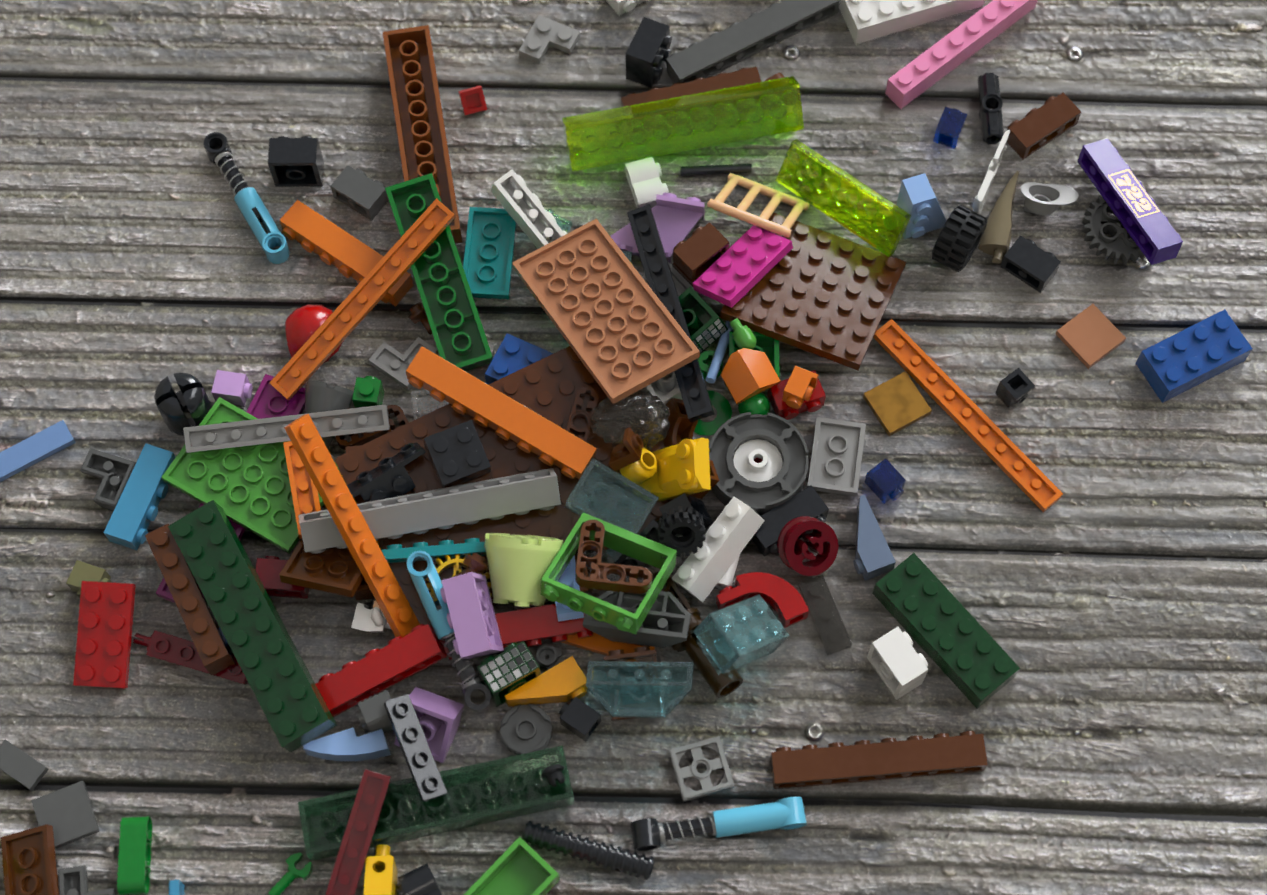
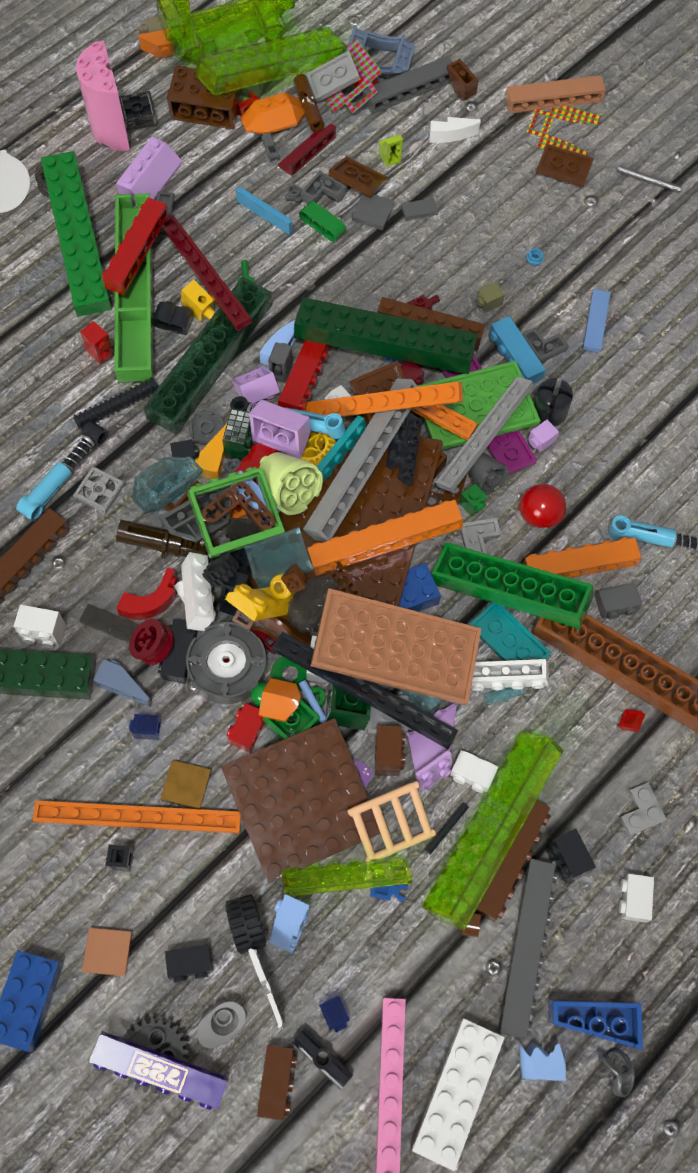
camera: 130 degrees right, 0 degrees up
red plate [73,581,136,688] -> none
black brick [268,136,324,187] -> none
orange plate [269,198,456,400] -> none
bracket [384,694,447,802] -> none
black brick [424,420,491,488] -> none
reddish brown plate [453,553,488,577] -> none
black piece [541,764,565,787] -> none
dark pink plate [693,225,793,308] -> none
clear light blue brick [693,594,790,674] -> none
bright green cylinder [730,318,756,350] -> none
orange brick [782,365,818,409] -> none
light grey plate [807,417,866,497] -> none
dark tan piece [978,171,1019,264] -> none

